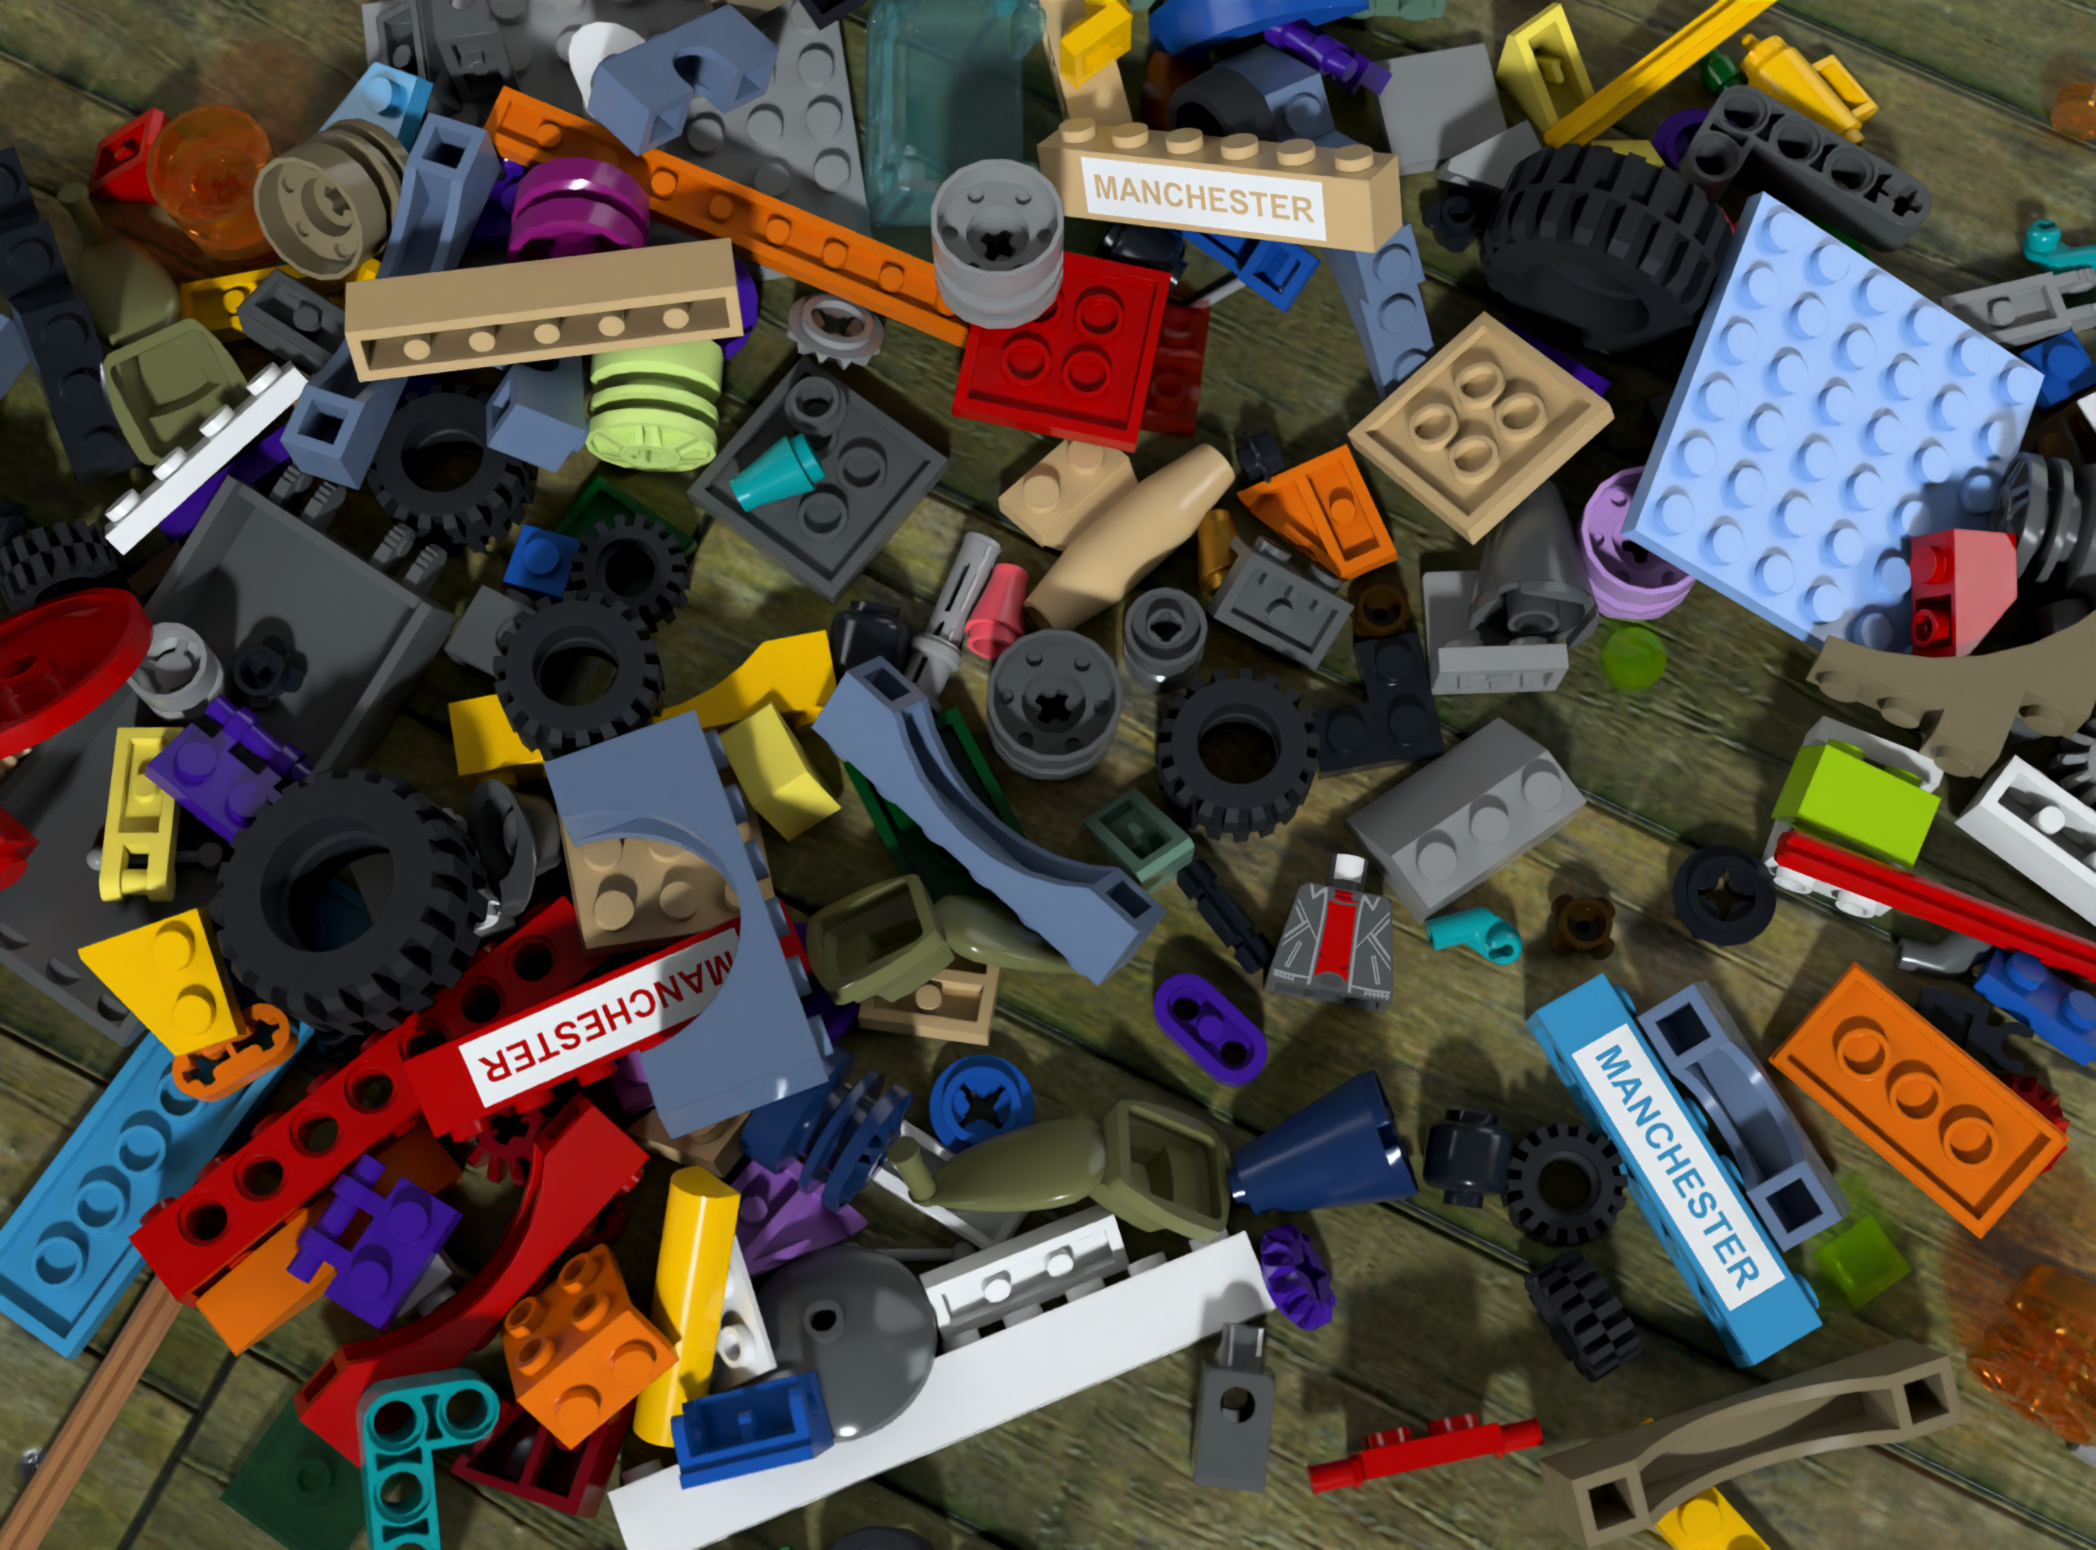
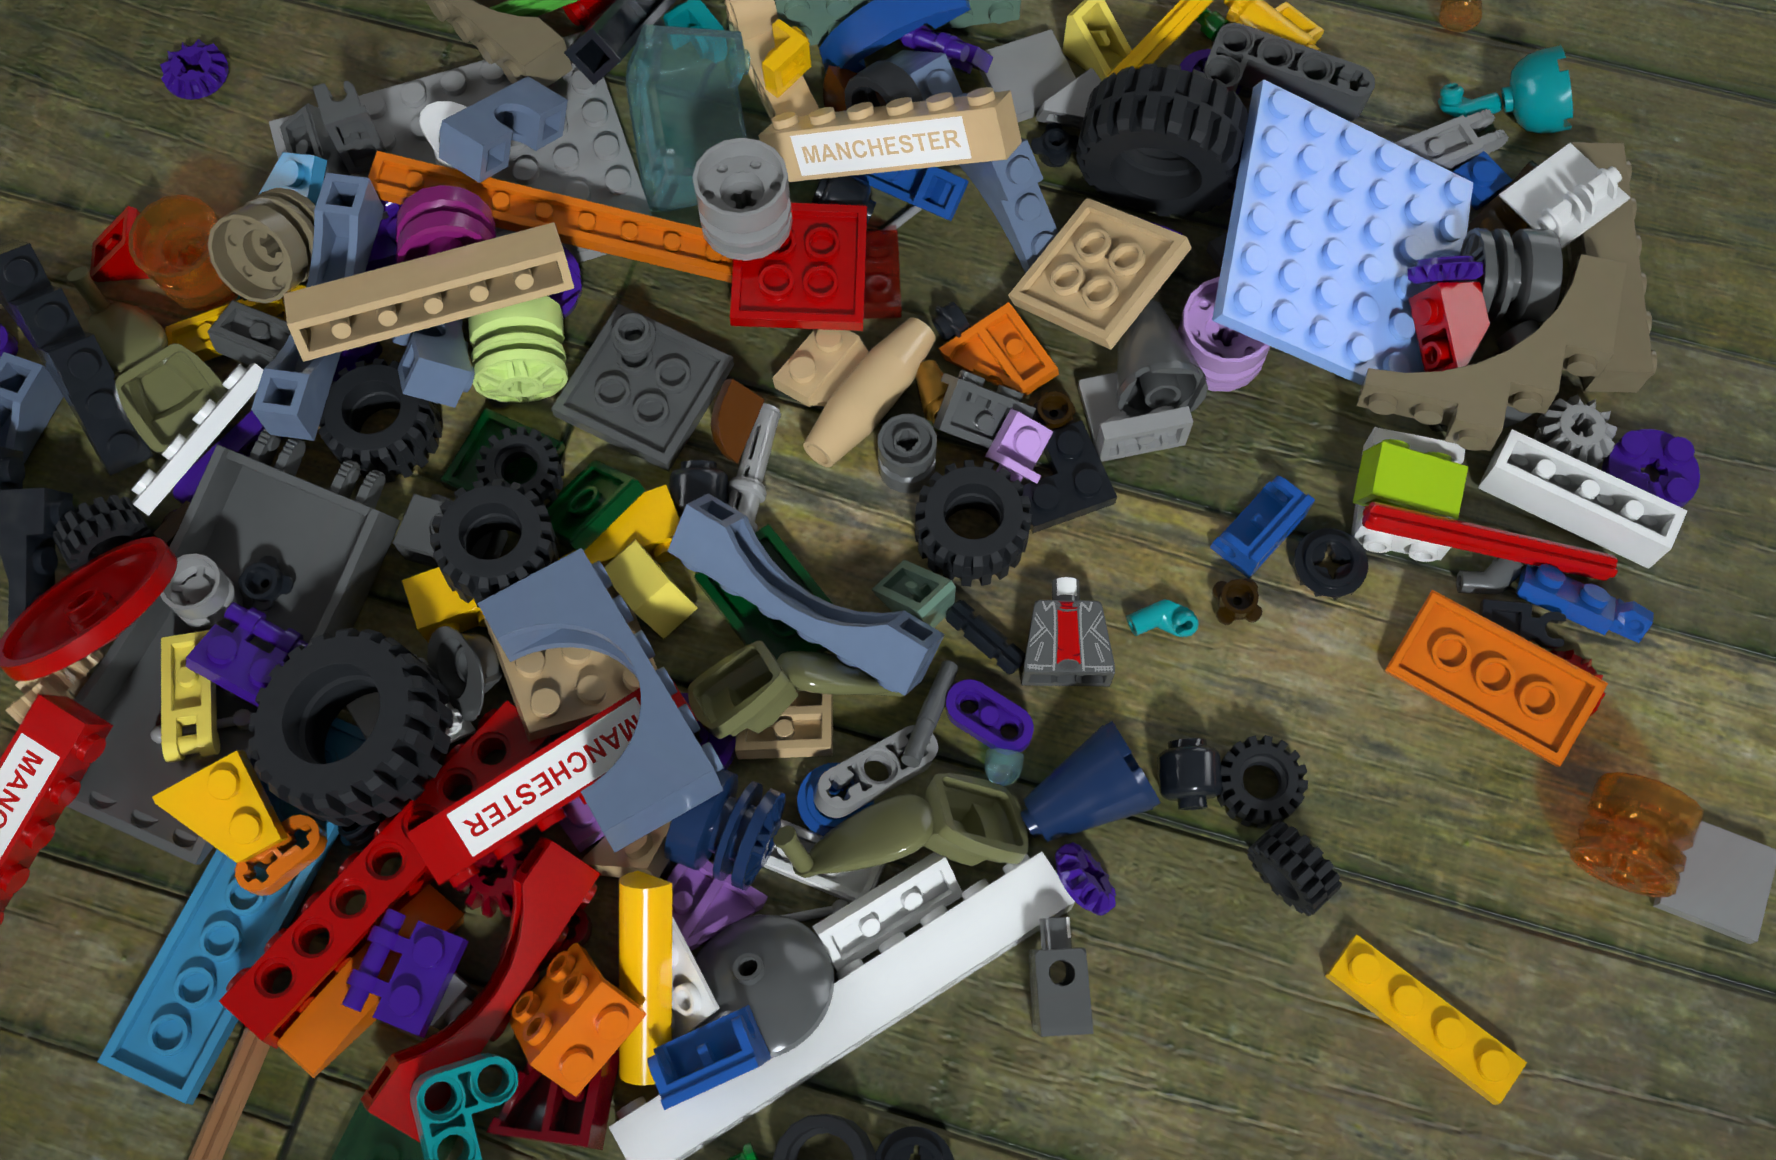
camera: 10 degrees left, 5 degrees down
blue plate [503,524,582,603] -> none
teal cone [729,432,827,513] -> none
light grey gear [786,293,884,370] -> none
coral cone [964,563,1029,661] -> none
dark grey wheel [987,629,1122,782] -> none
red plate [1307,1412,1543,1495] -> none
light grey slope [1344,717,1587,925] -> none
dark azure brick [1525,973,1823,1369] -> none
dark tan arch [1538,1338,1965,1549] -> none
clear neon green tile [1600,627,1667,693] -> none
sand blue arch [1637,979,1853,1252] -> none
clear neon green plate [1810,1214,1912,1310] -> none
none -> dark green tile [546,460,646,552]
none -> reddish brown brick [710,379,765,464]
none -> light grey beam [813,725,938,818]
none -> dark grey piece [901,660,959,768]
none -> clear light blue hinge [984,748,1024,786]
none -> lavender bracket [985,409,1053,484]
none -> blue hinge [1210,476,1315,579]
none -> dark purple gear [1408,256,1483,284]

